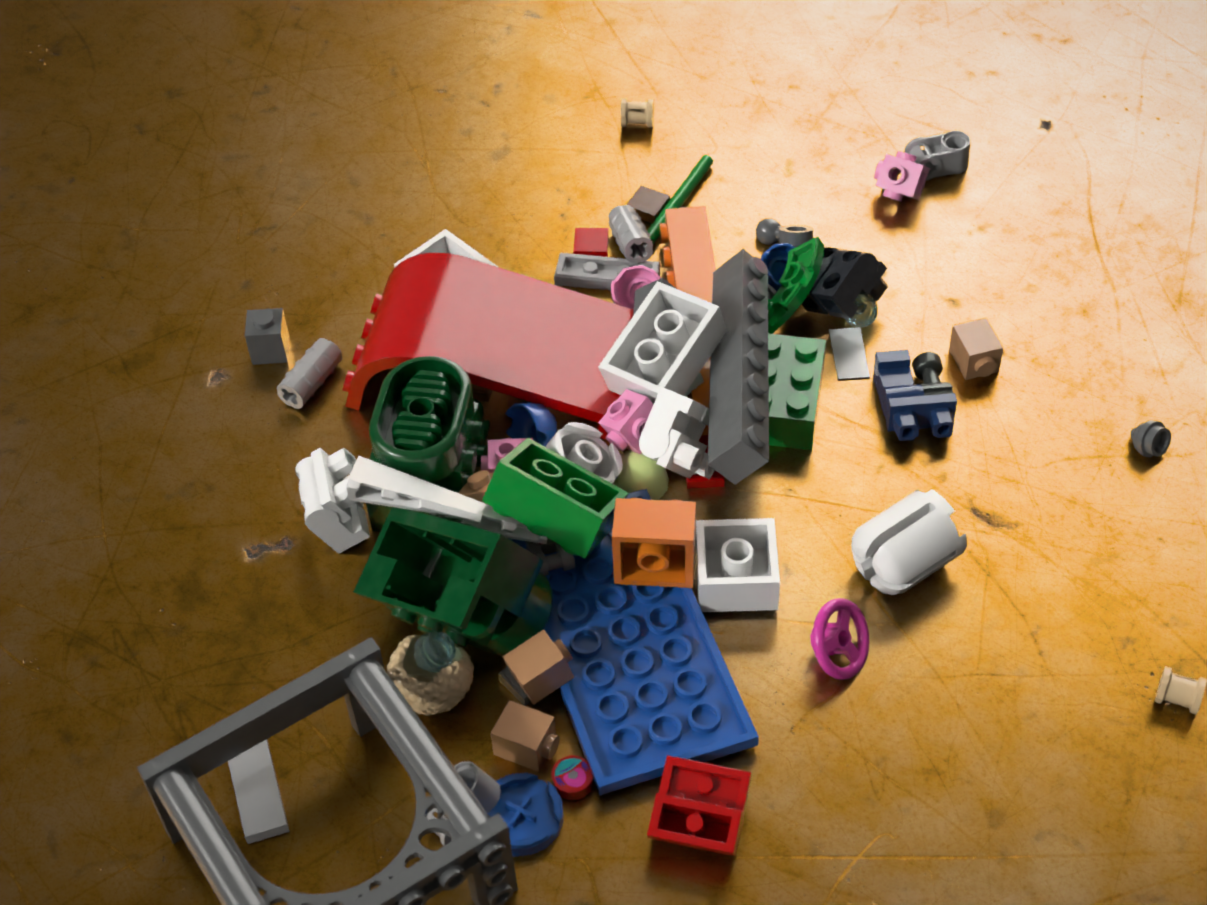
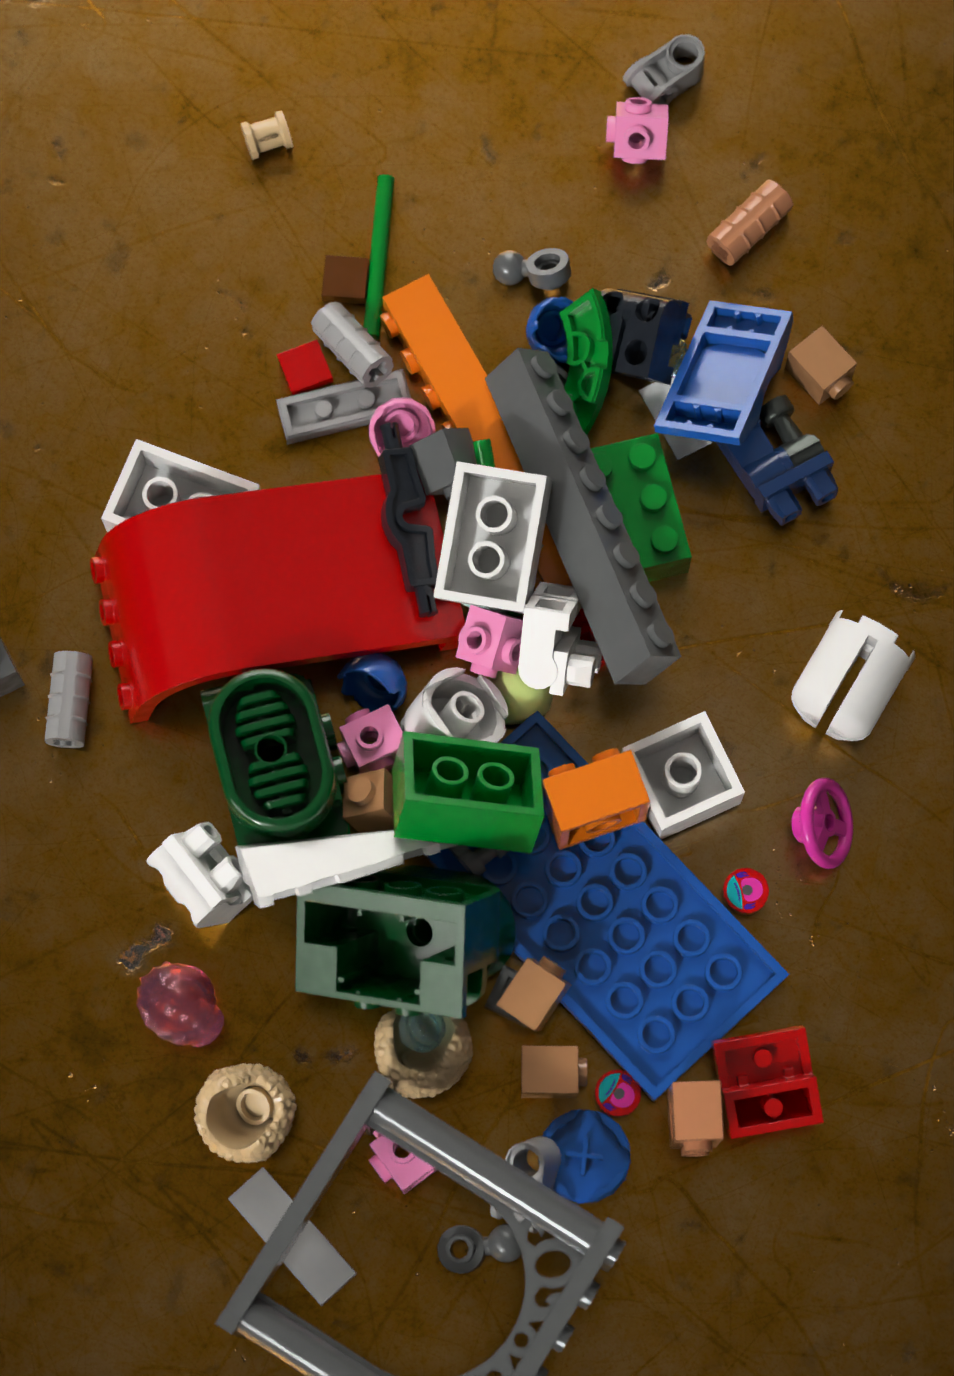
camera: 25 degrees left, 25 degrees up
none -> clear pink hair [137,961,224,1047]
none -> tan hair [194,1063,297,1163]
none -> bright pink brick [369,1131,437,1194]
none -> black piece [378,422,438,618]
none -> dark grey plate [437,1224,521,1274]
none -> blue slope [654,300,793,446]
none -> nougat brick [667,1080,723,1157]
none -> nougat axle [706,180,793,266]
none -> tile [722,868,769,916]

